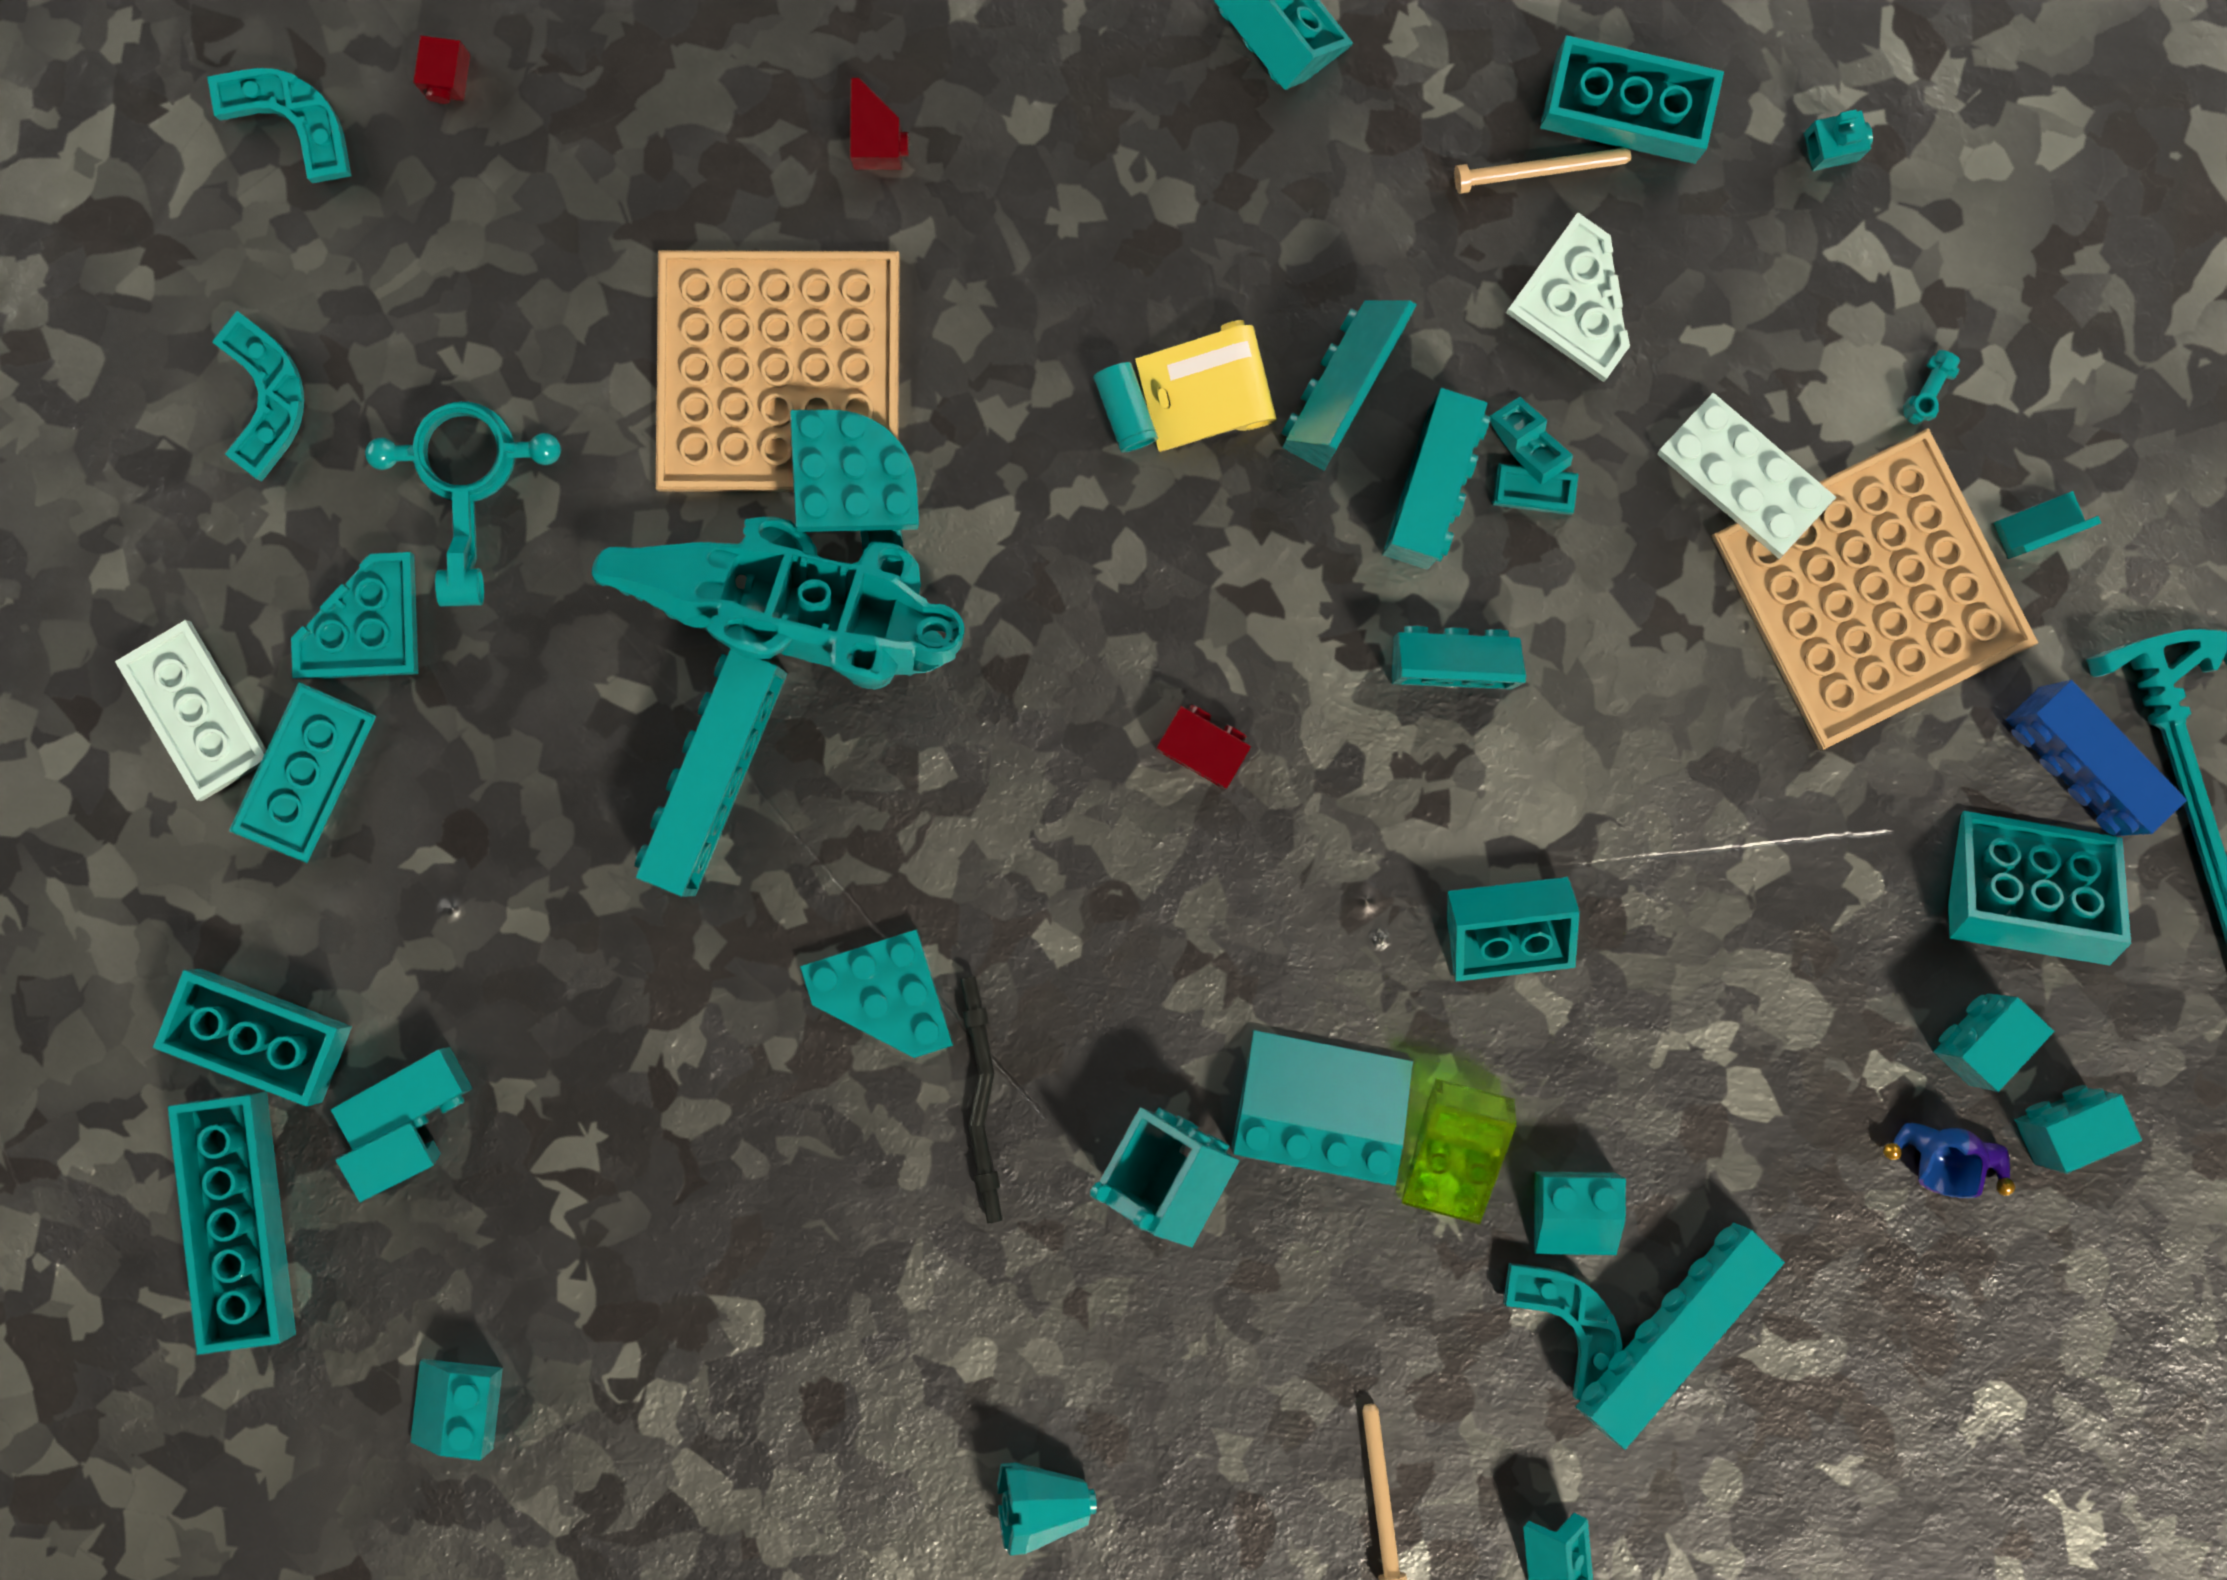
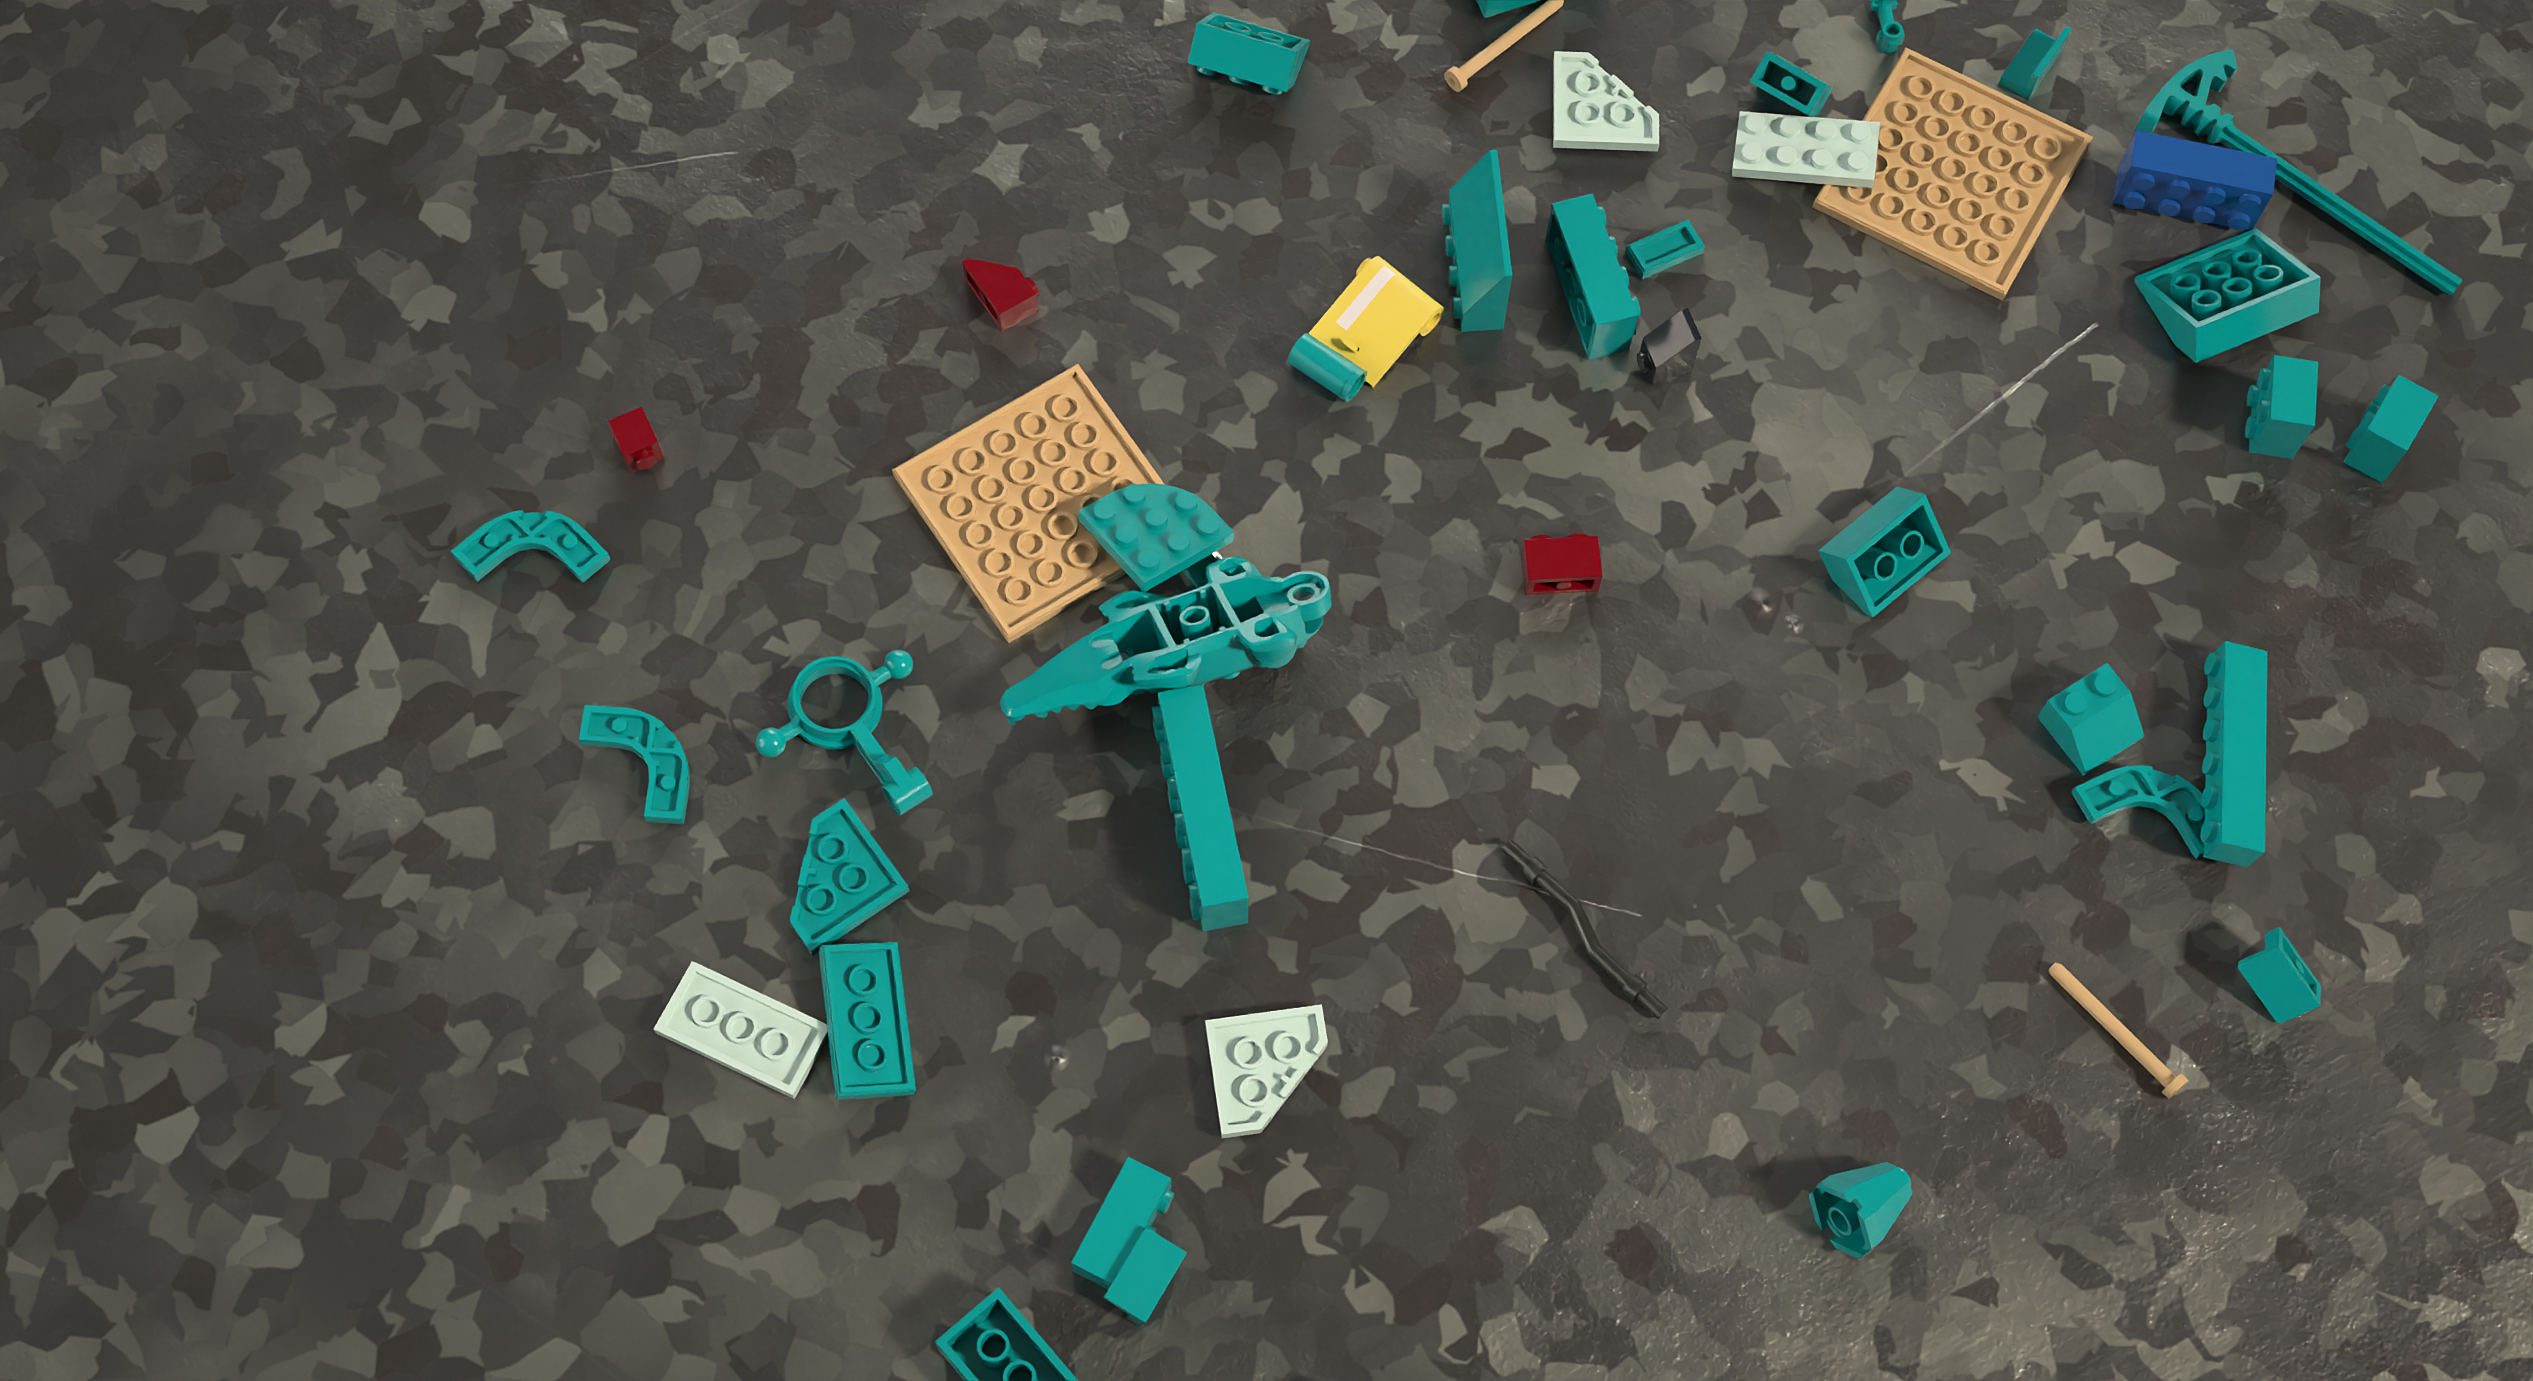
camera: 30 degrees left, 20 degrees down
teal brick [153,969,352,1107] -> none
teal plate [800,929,954,1058] -> none
teal container [1090,1107,1240,1247] -> none
teal slope [1231,1030,1413,1186] -> none
teal slope [1392,626,1526,690] -> none
clear neon green slope [1402,1078,1517,1225] -> none
teal slope [1490,397,1573,485] -> none
blue piece [1883,1122,2015,1198] -> none
none -> light aqua plate [1205,1004,1328,1138]
none -> black slope [1637,308,1702,385]
none -> teal brick [1750,51,1834,117]

